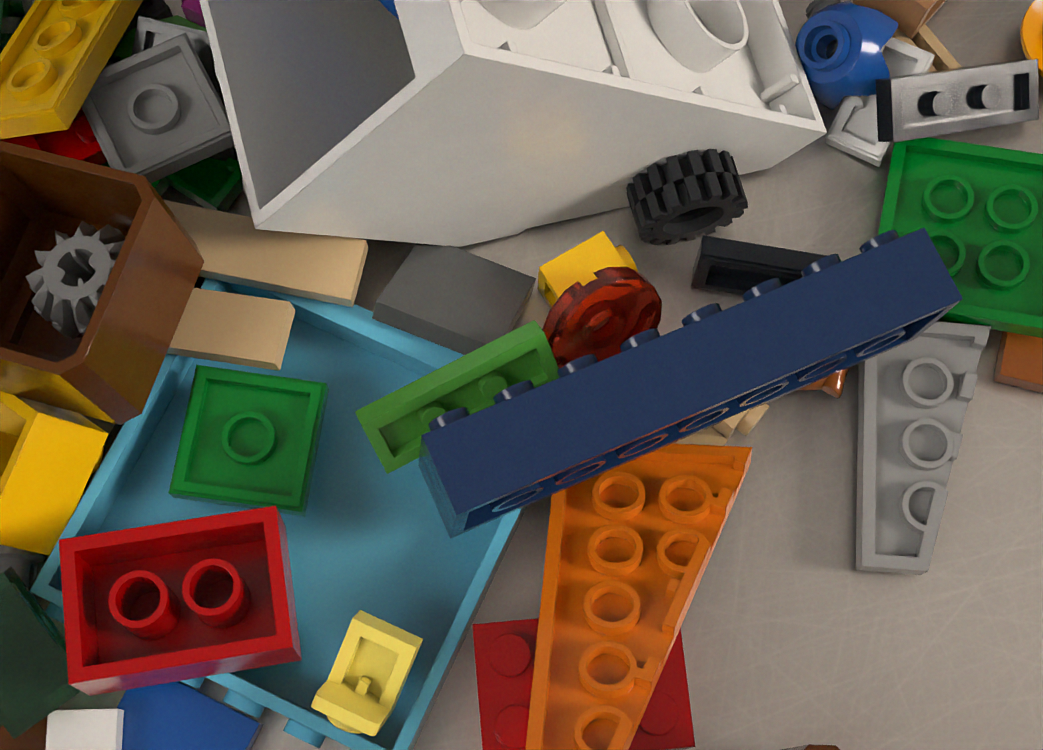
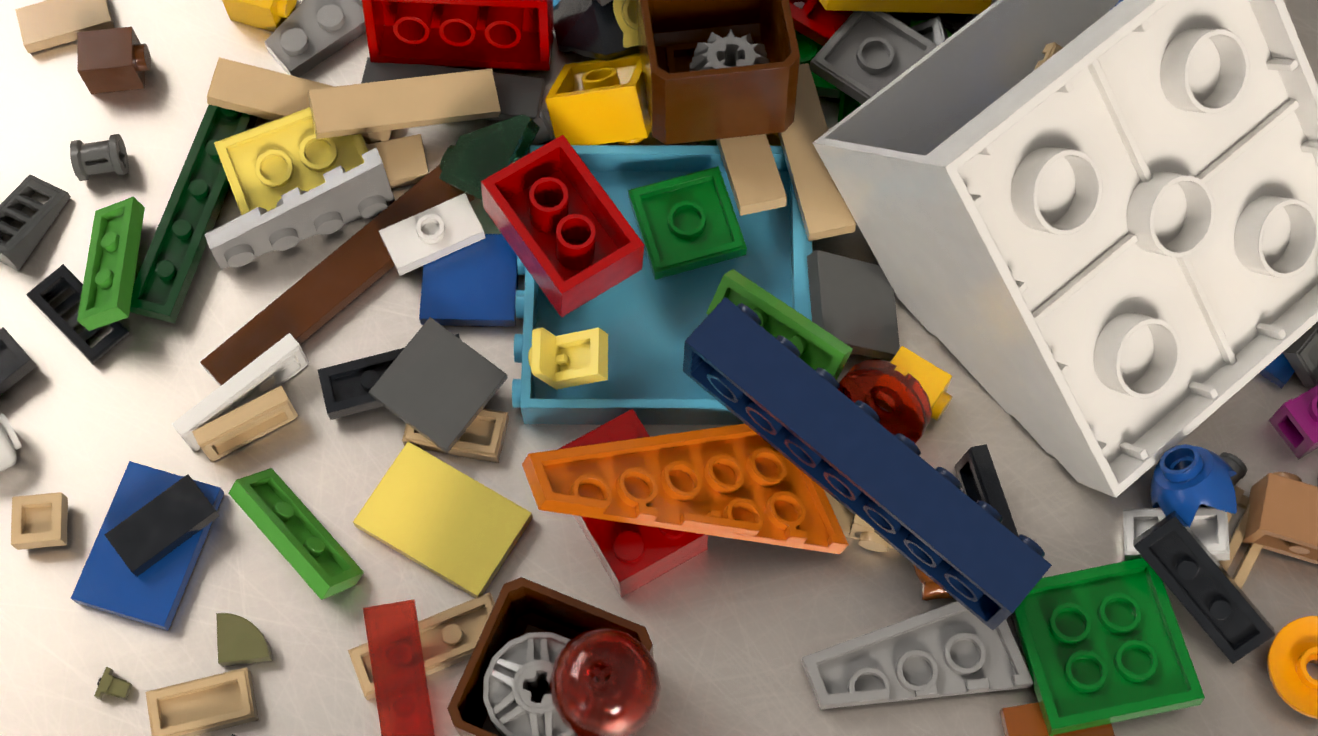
camera: 70 degrees right, 5 degrees down
black tyre [626,149,748,245] -> none

